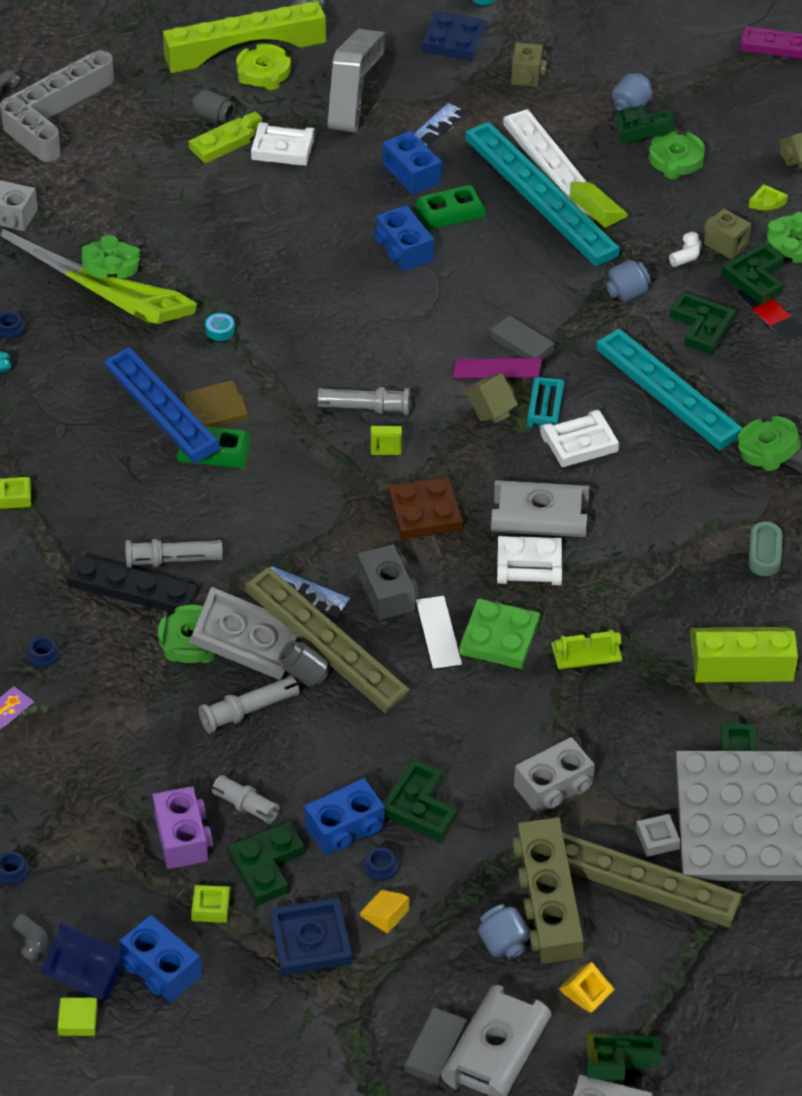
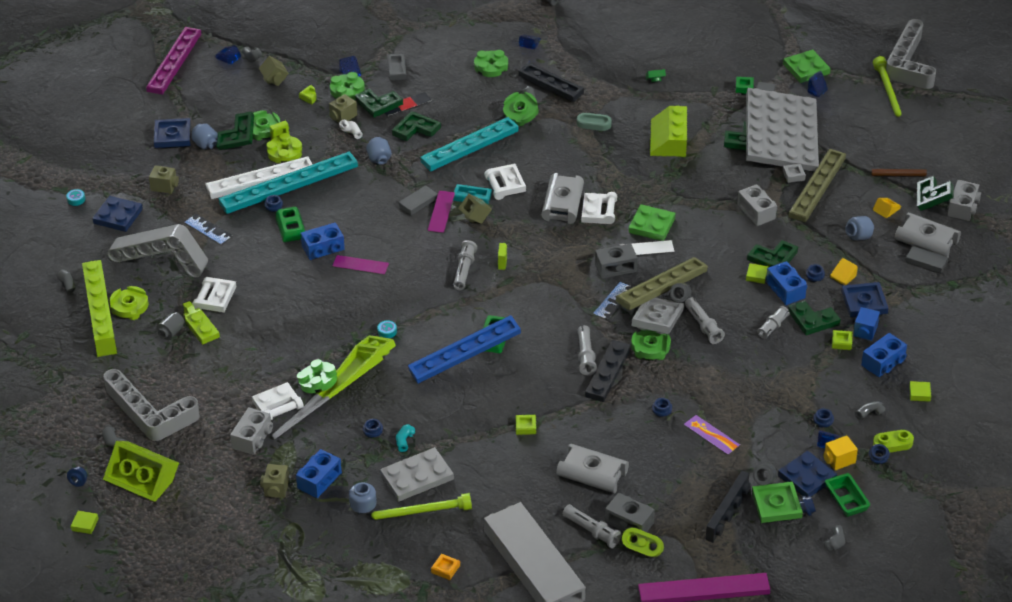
camera: 85 degrees left, 5 degrees down
clear blue plate [40,923,127,1001] -> none
medium lavender brick [152,786,213,869] -> none
clear yellow piece [182,380,248,427] -> none
blue brick [383,131,443,195] -> none
reddish brown plate [388,476,463,540] -> none
olive brick [512,817,584,964] -> none
lime hinge [551,630,622,669] -> none
lime slope [570,181,628,228] -> none
none -> dark blue plate [154,118,191,148]
none -> white plate [252,382,304,420]
none -> dark blue plate [265,195,283,212]
none -> lime plate [266,133,302,164]
none -> lime tile [270,120,289,140]
none -> magenta sticker [333,255,389,274]
none -> lime tile [746,263,768,284]
none -> blue brick [853,307,880,341]
none -> reddish brown bar [871,169,927,177]

